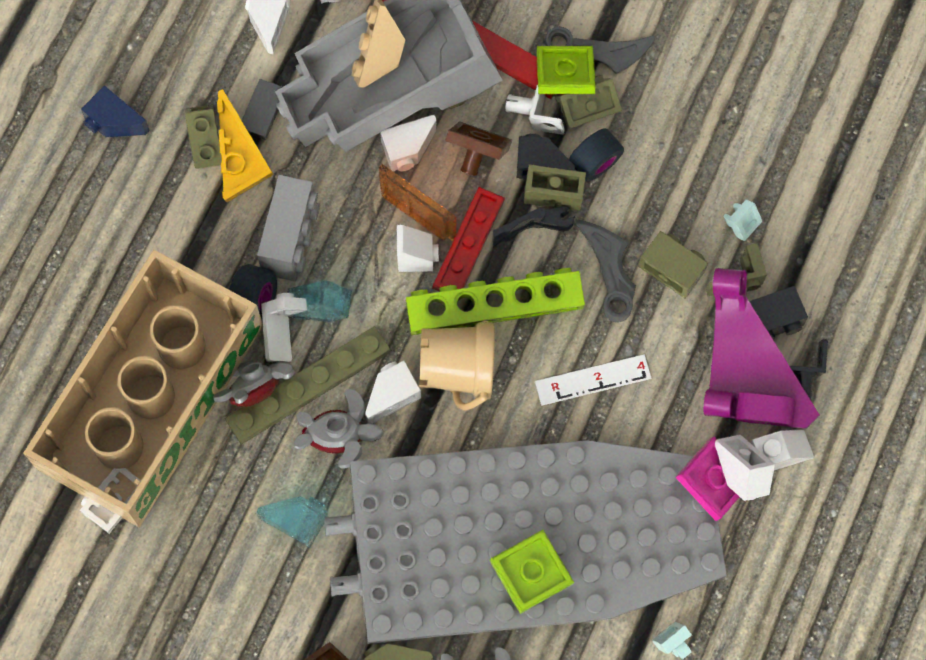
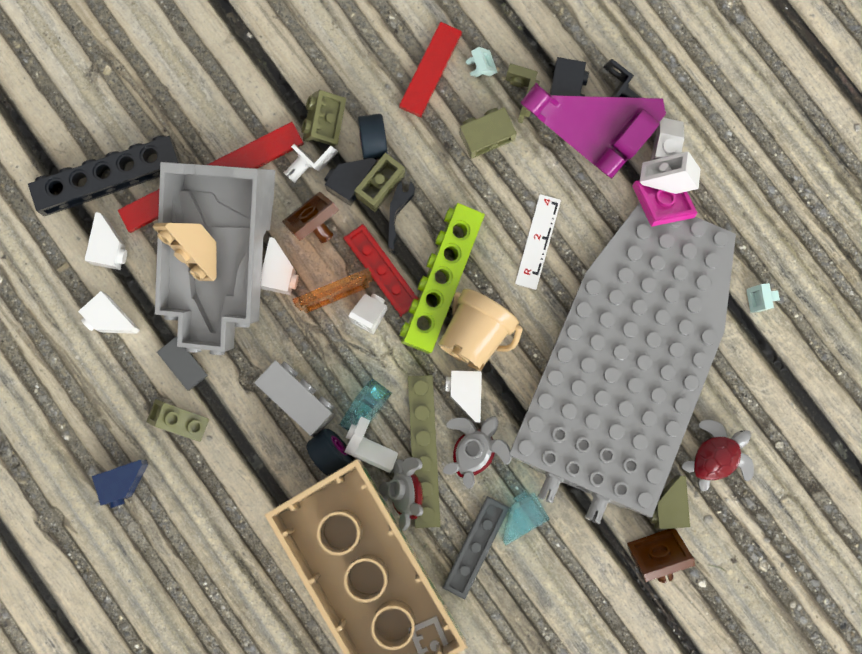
camera: 60 degrees left, 10 degrees up
yellow wing [217,89,274,202] -> none
lime plate [489,530,574,614] -> none
lime plate [536,46,596,94] -> none
dark grey piece [544,26,655,74] -> none
dark grey piece [575,220,636,322] -> none
none -> red tile [399,21,462,118]
none -> dark grey tile [442,496,510,600]

